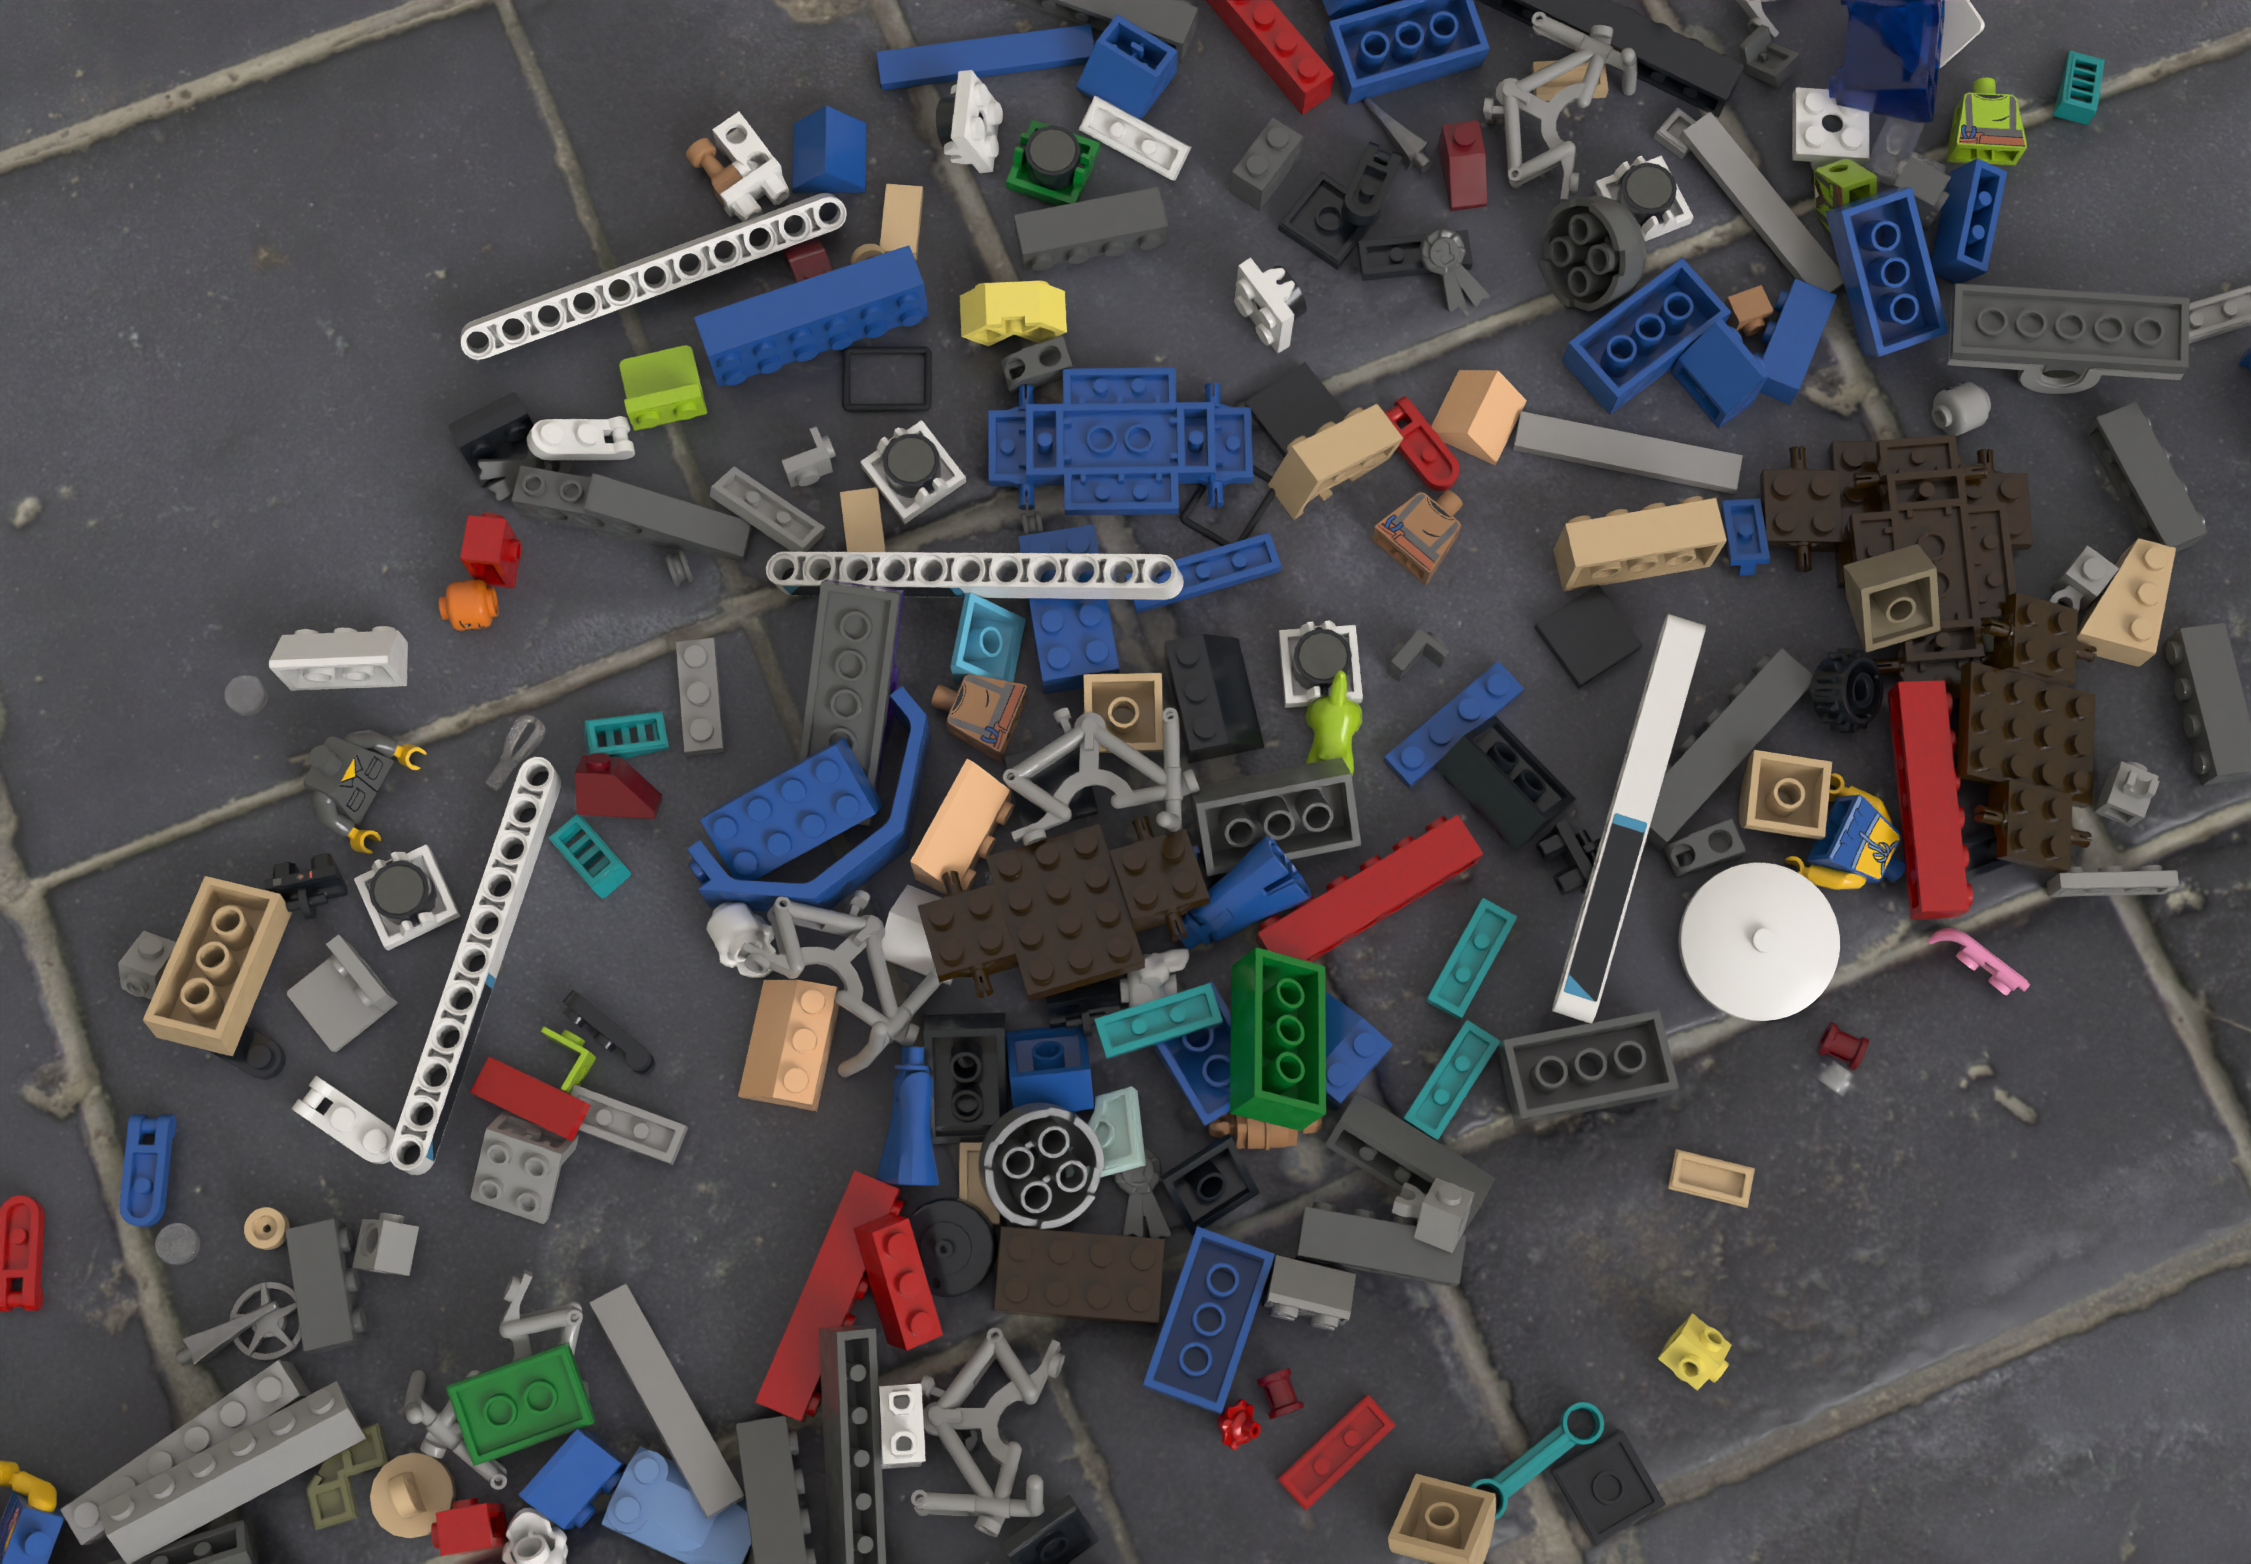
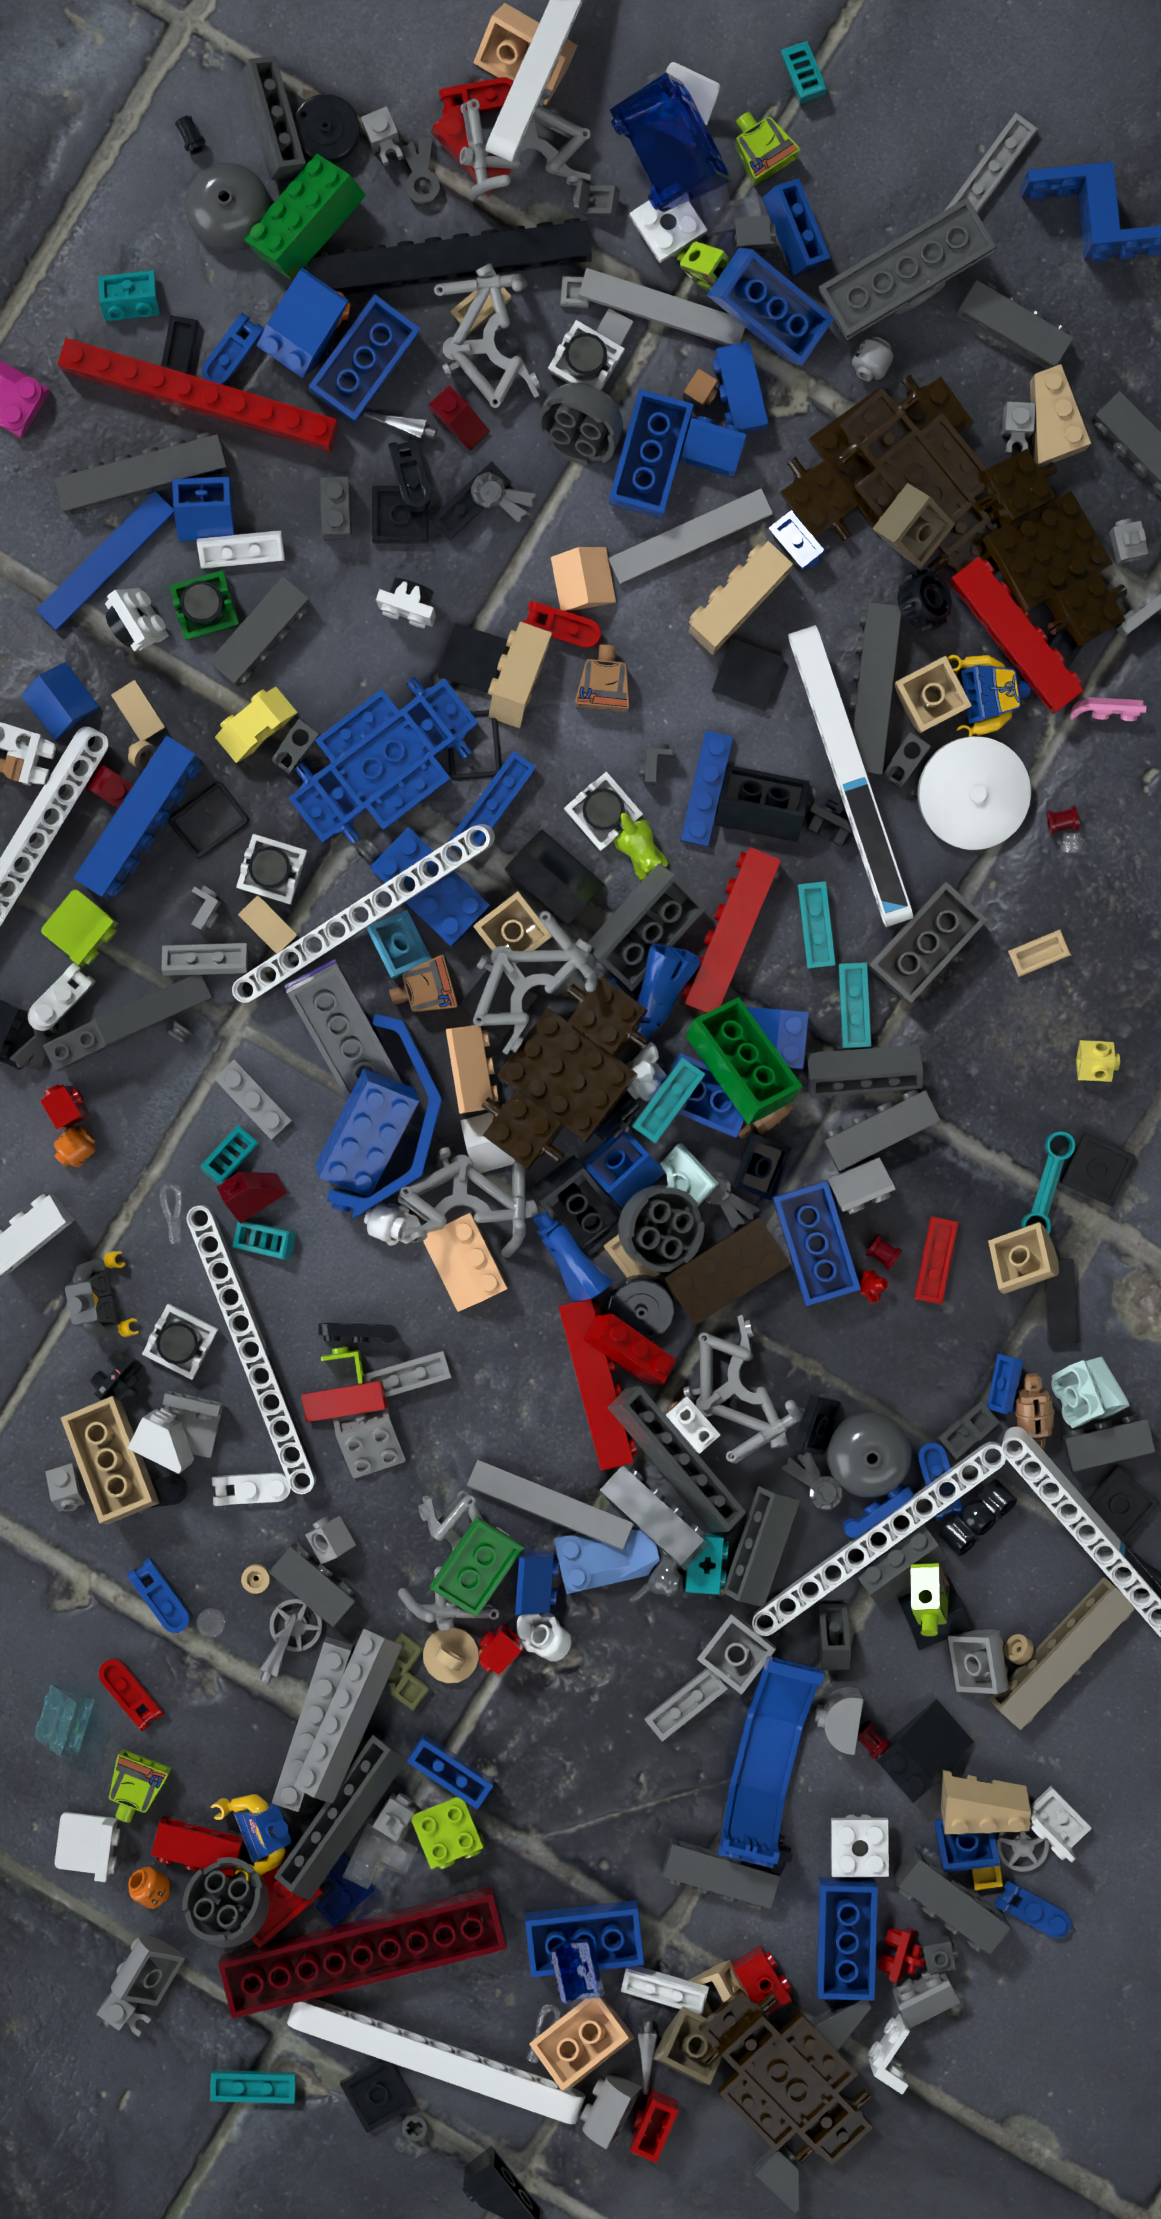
camera: 30 degrees left, 15 degrees up
light grey brick [1392,1178,1474,1253] -> none
none -> white slope [128,1408,194,1474]
none -> light grey tile [596,308,633,346]

